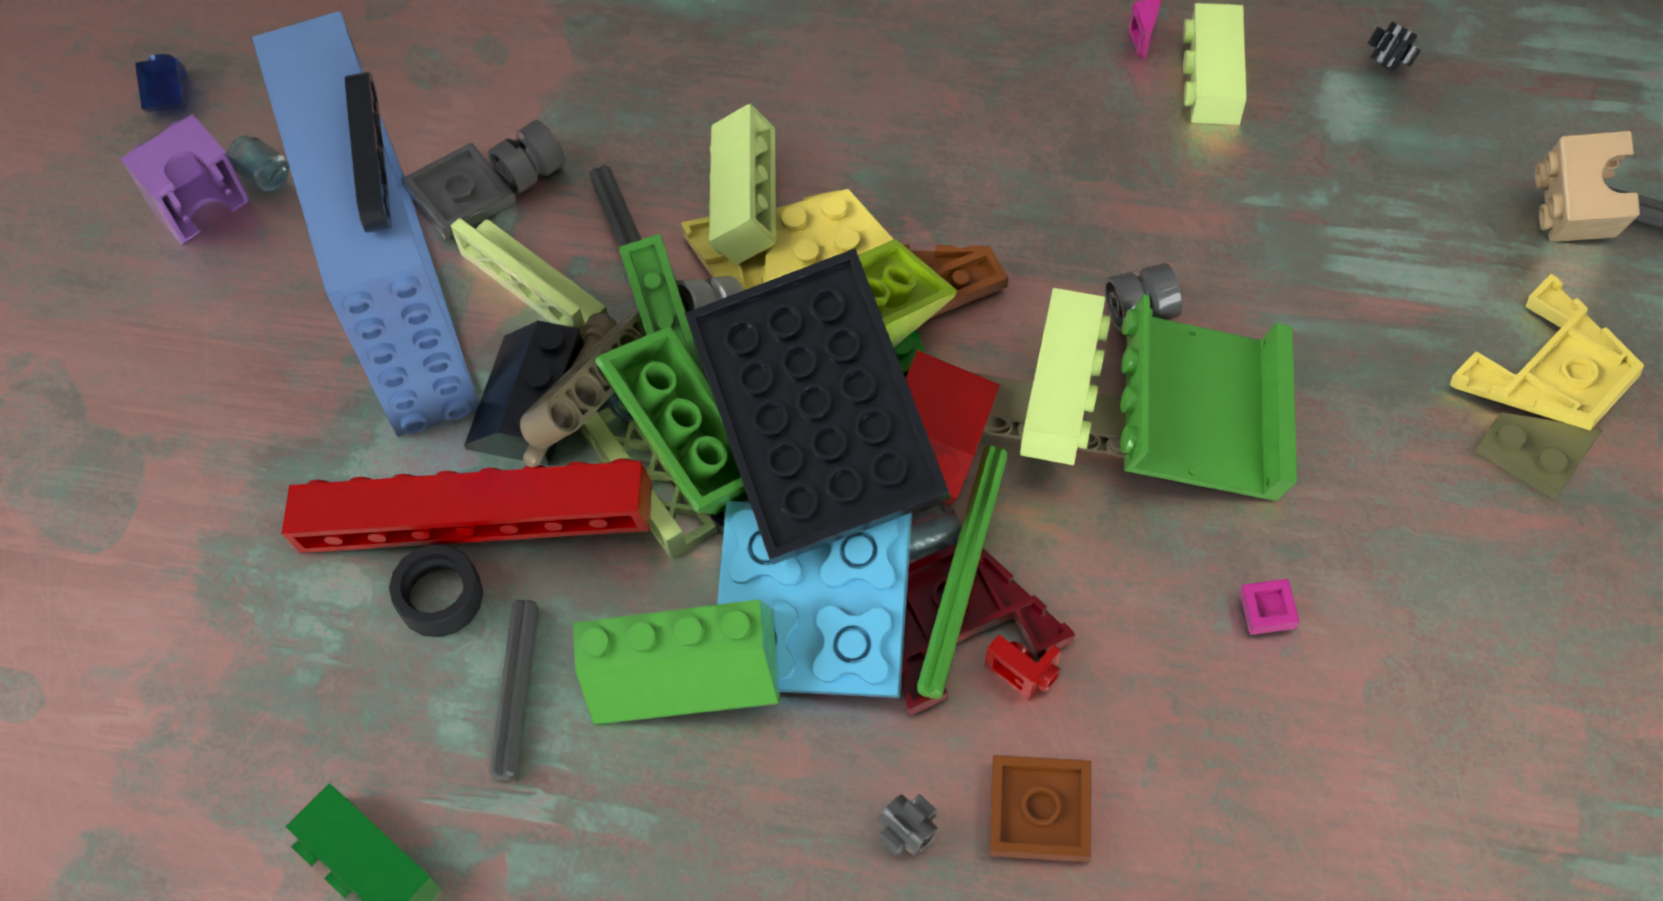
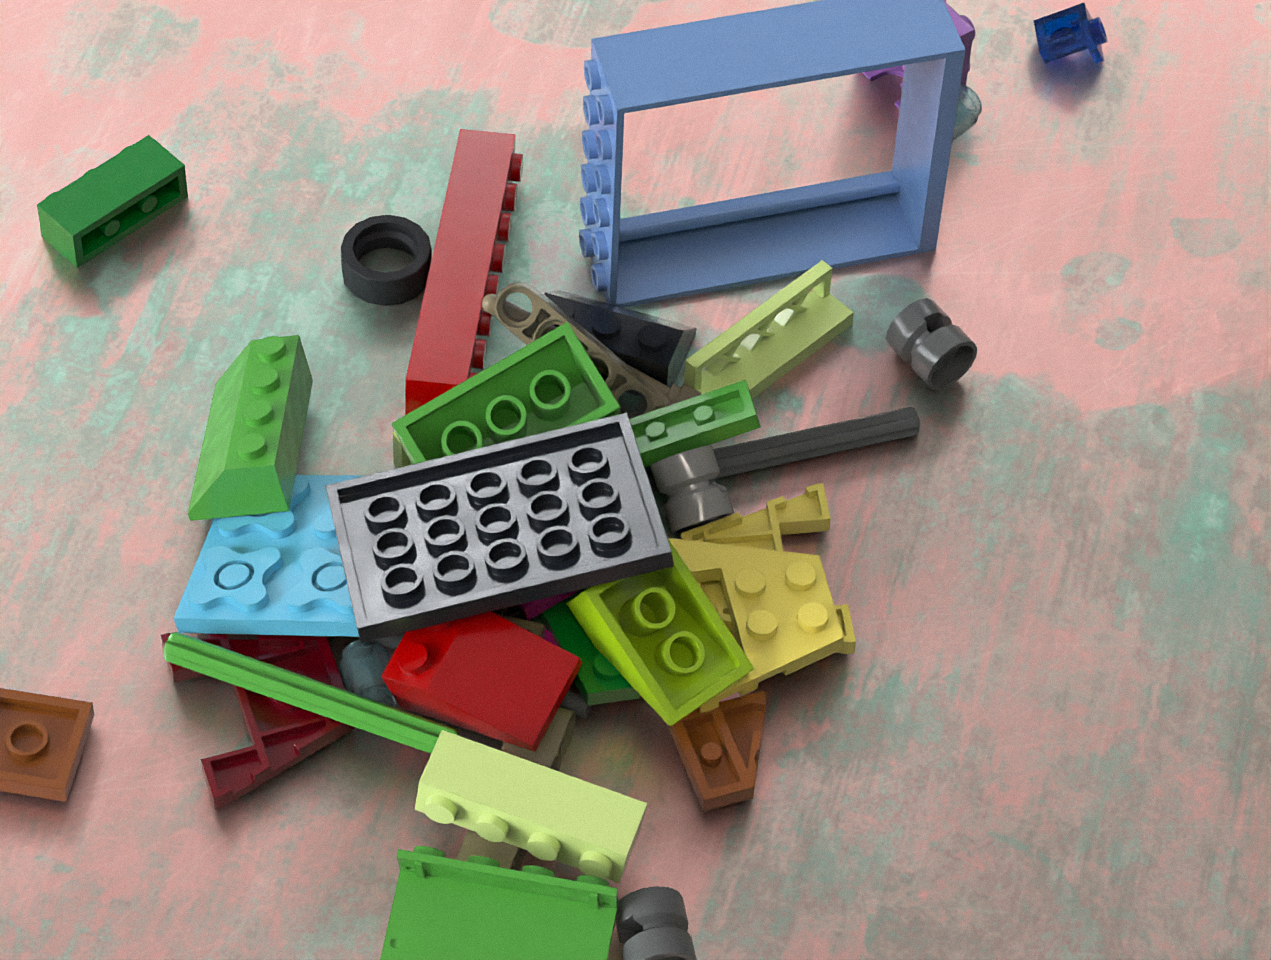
camera: 90 degrees right, 10 degrees down
black beam [345,72,392,232] -> none
flat silver tile [401,142,516,240] -> none
dark grey axle [489,599,539,781] -> none
yellowish green brick [708,103,776,266] -> none
dark grey gear [877,794,939,857] -> none
red bracket [984,634,1062,701] -> none

